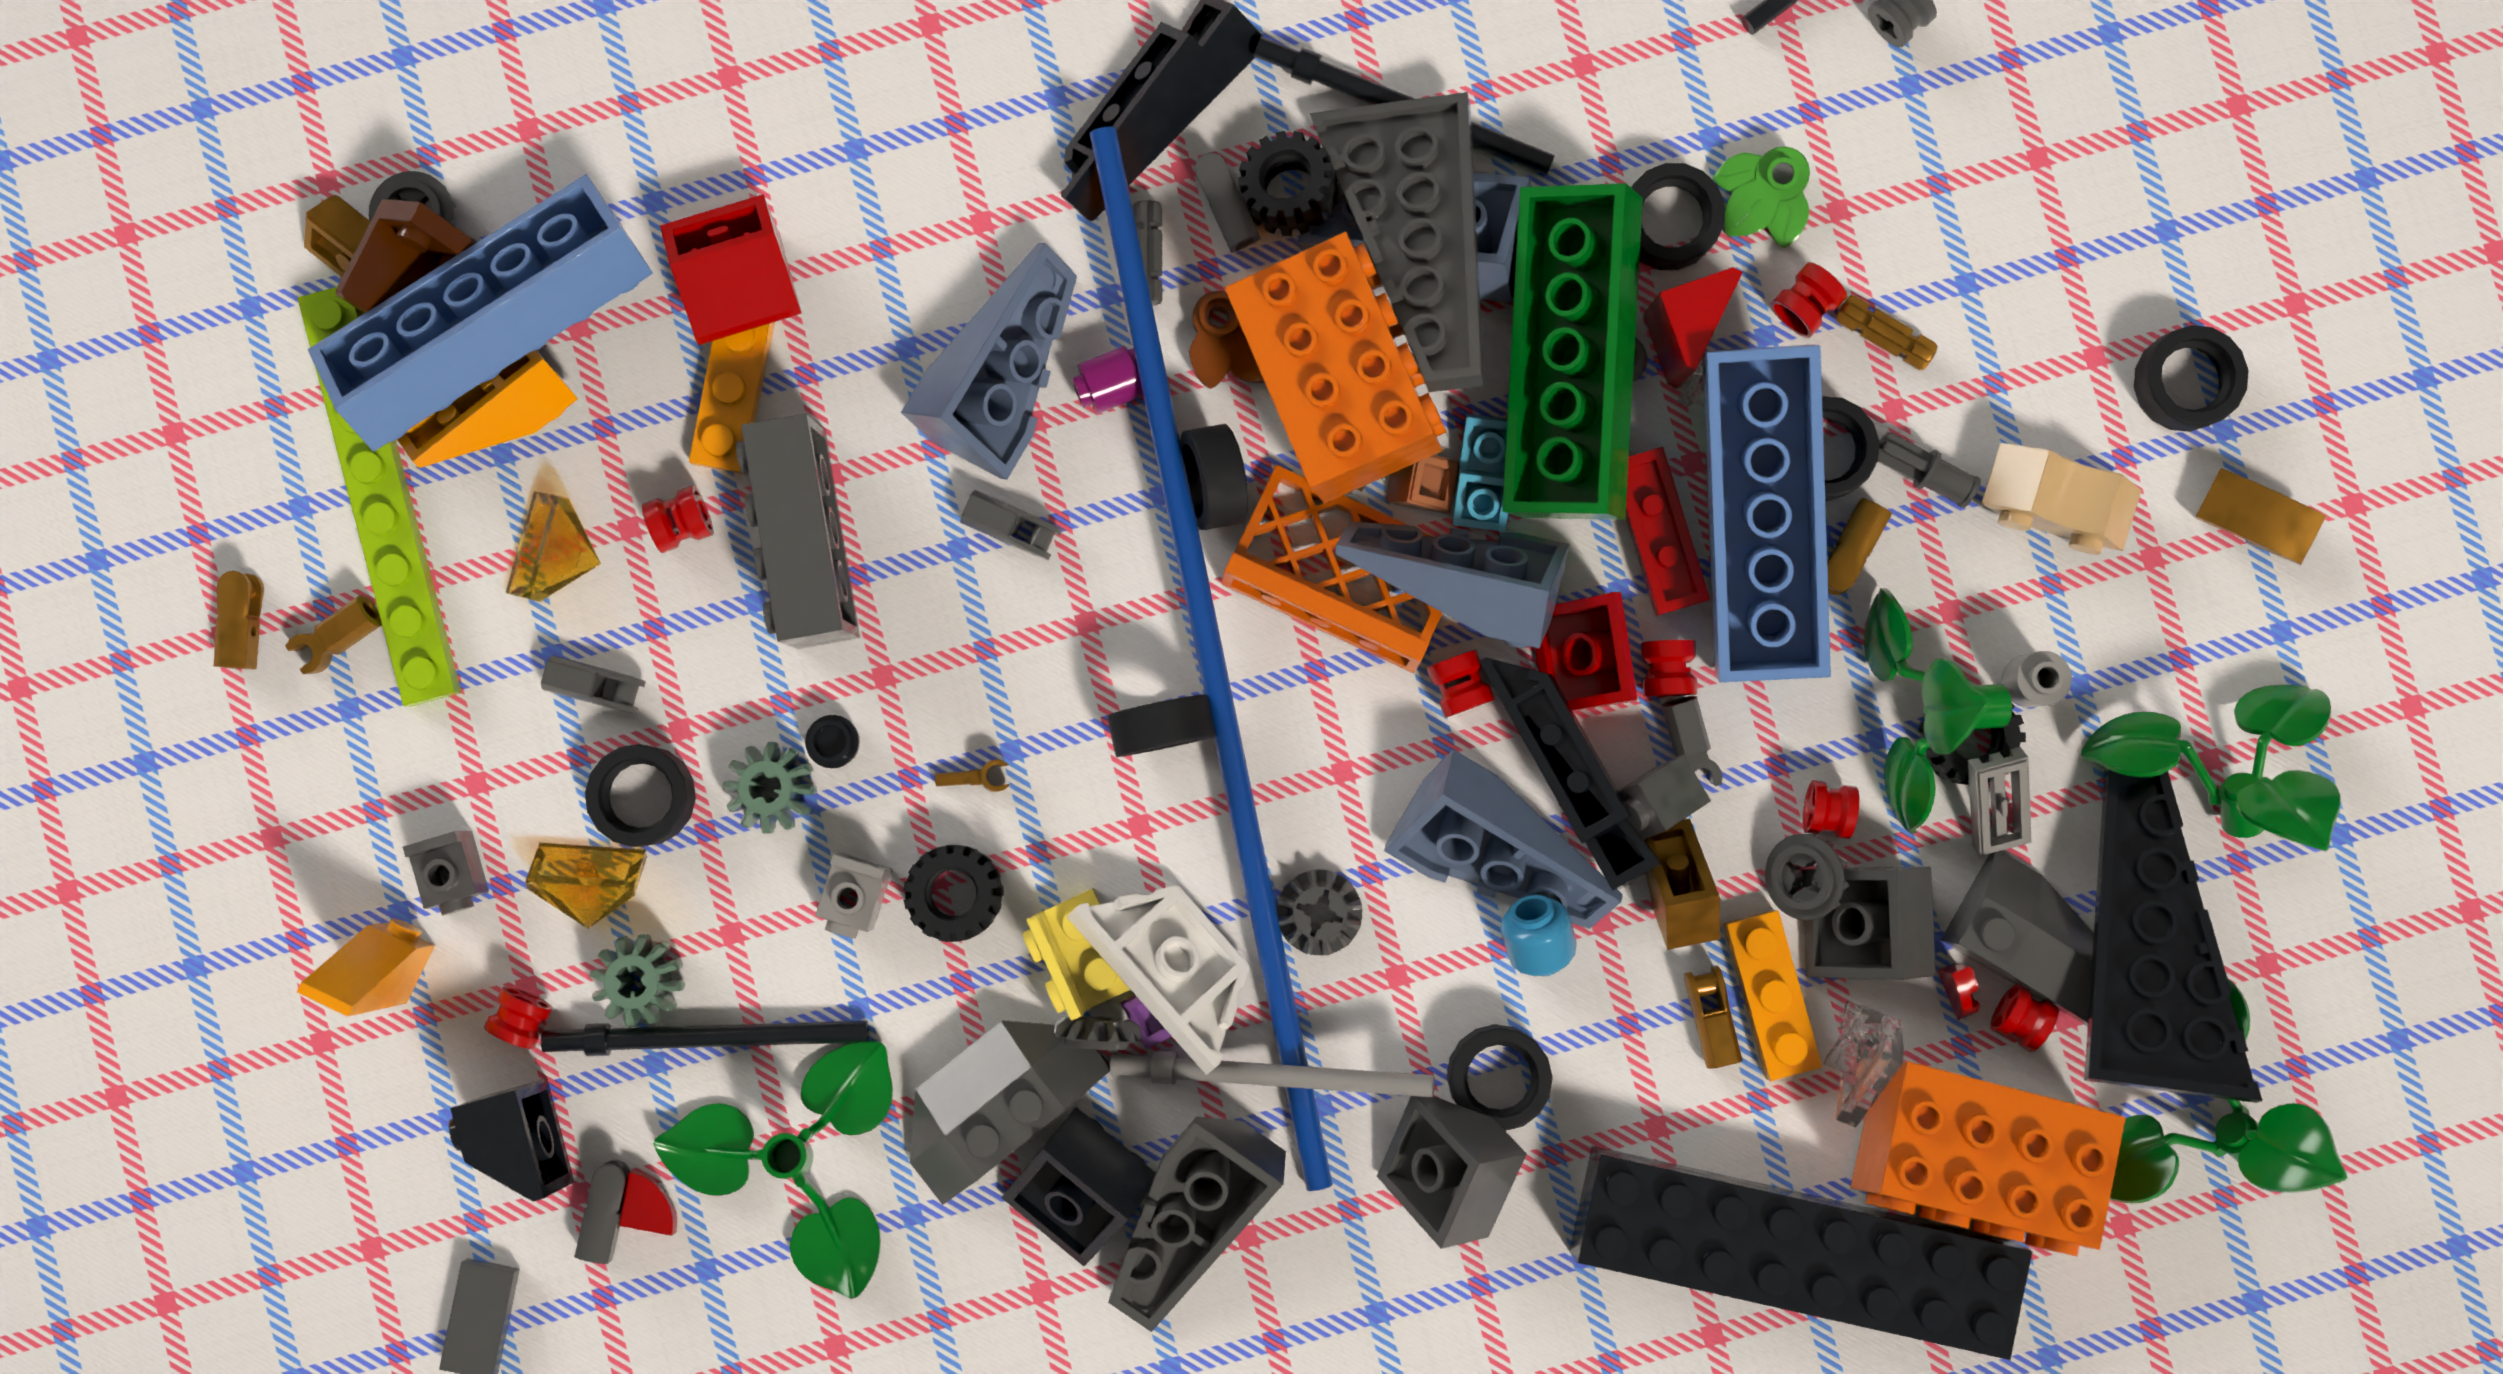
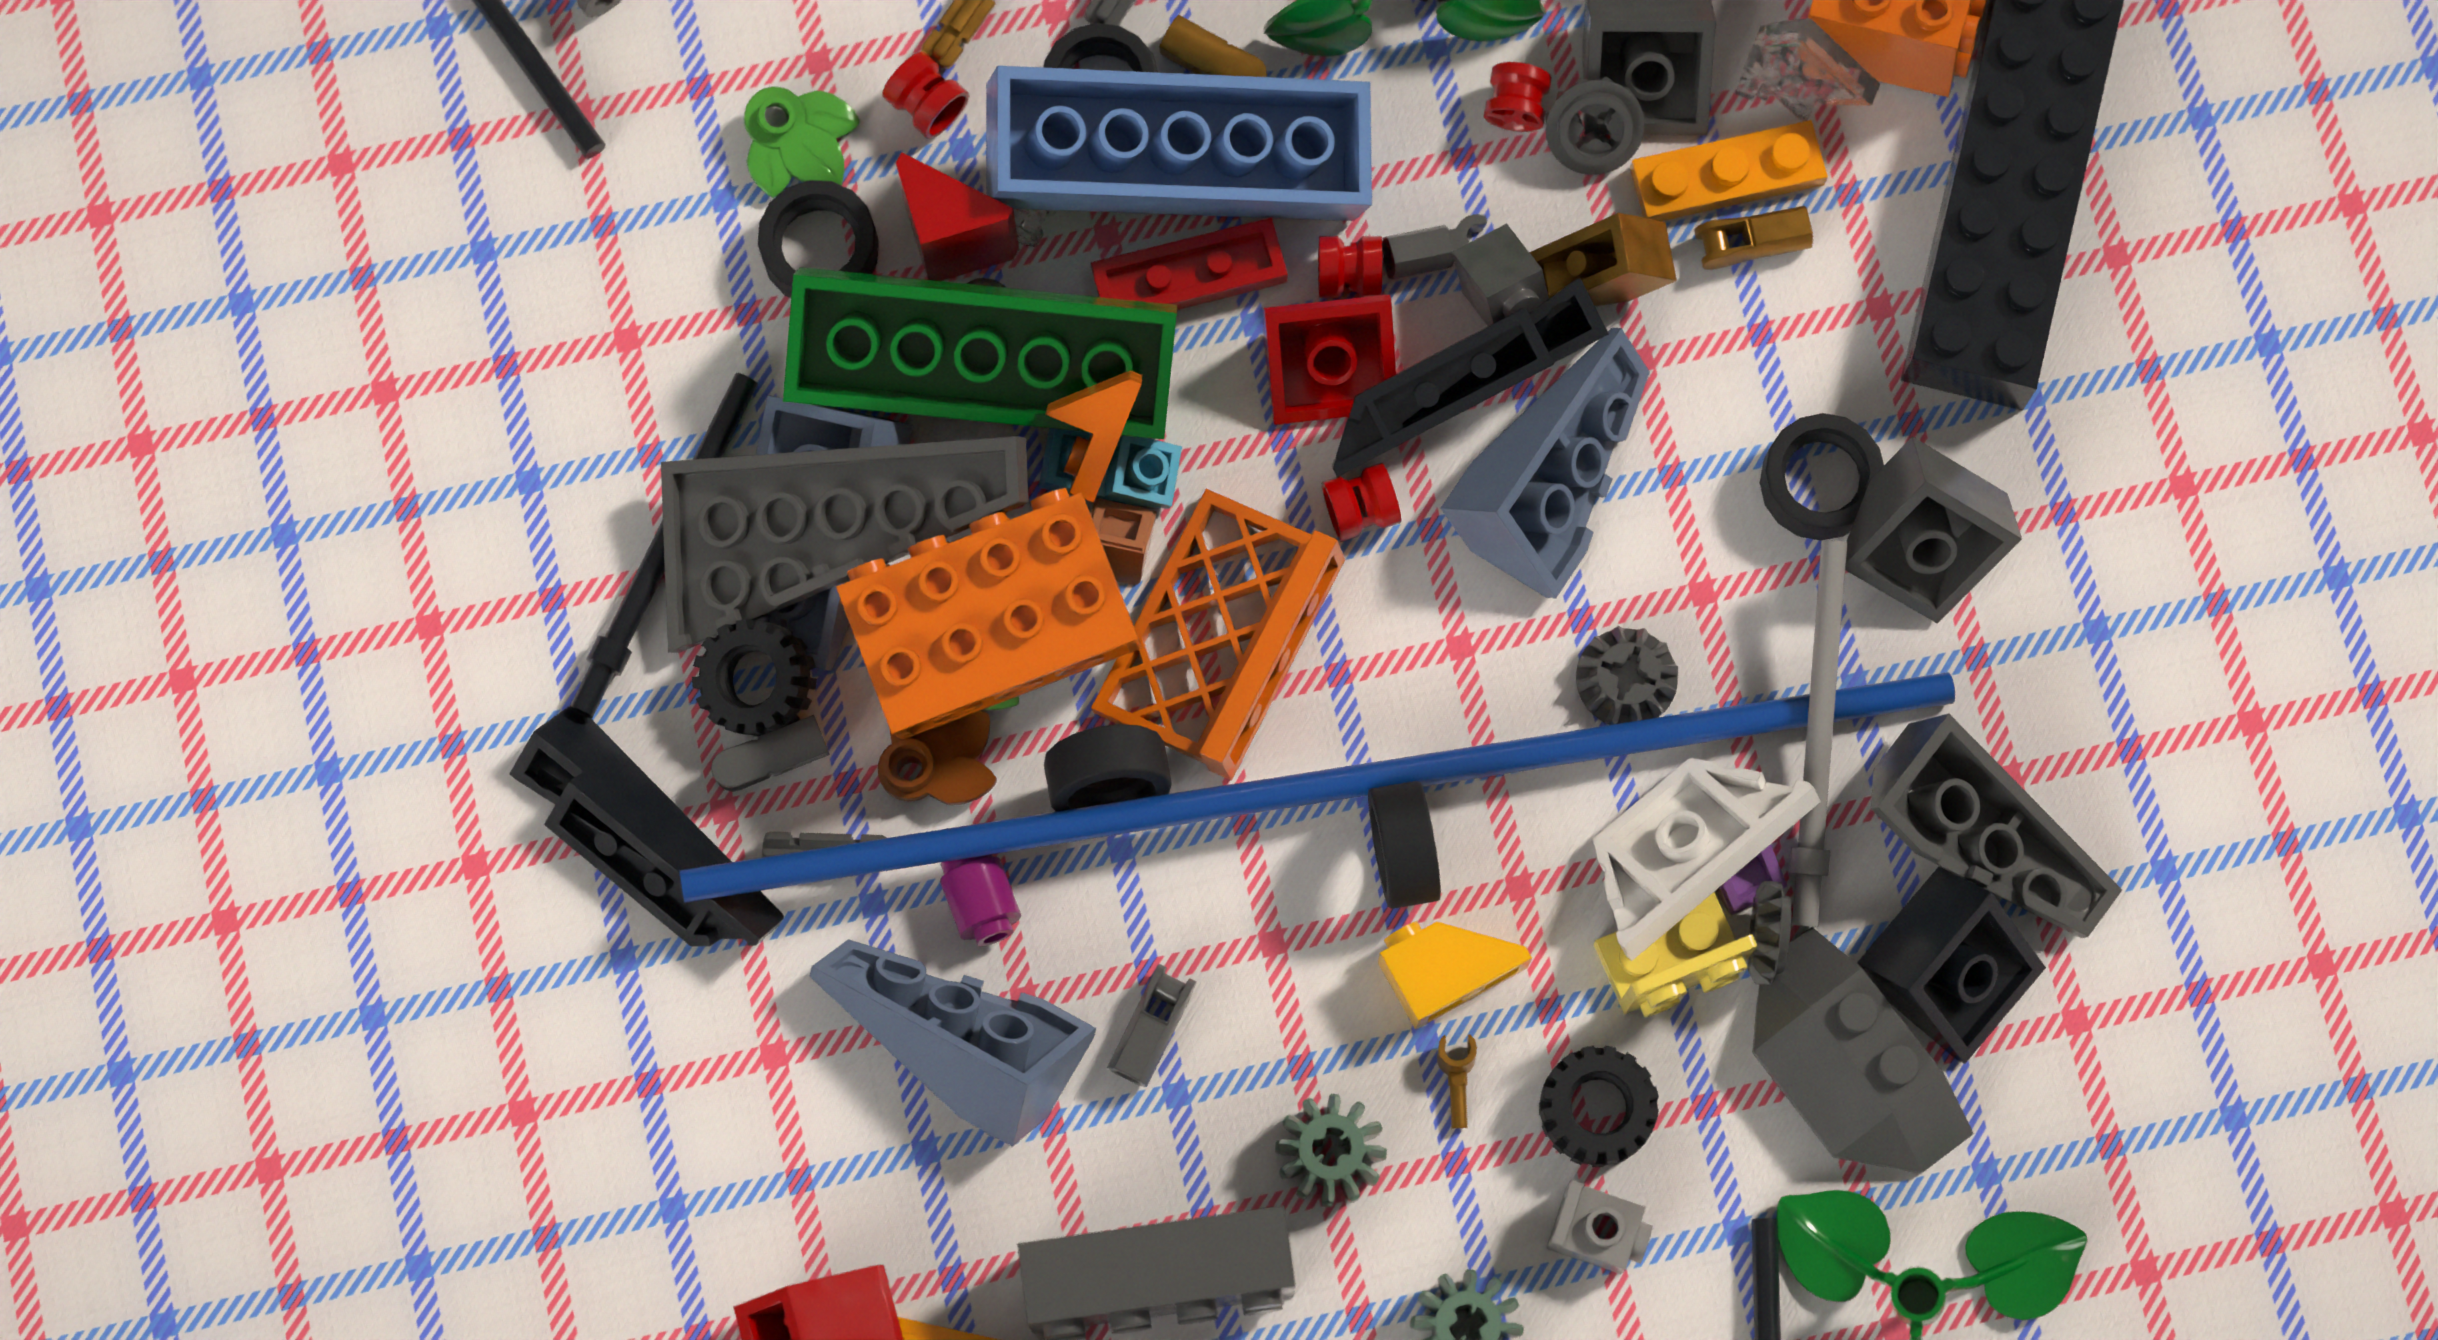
camera: 90 degrees left, 10 degrees down
black plate [805,715,860,768] -> none
sand blue wedge [1335,522,1570,649] -> none
dark azure head [1501,895,1577,976] -> none
none -> orange slope [1046,370,1142,503]
none -> sand green gear [1275,1094,1387,1207]
none -> yellow slope [1378,921,1532,1030]

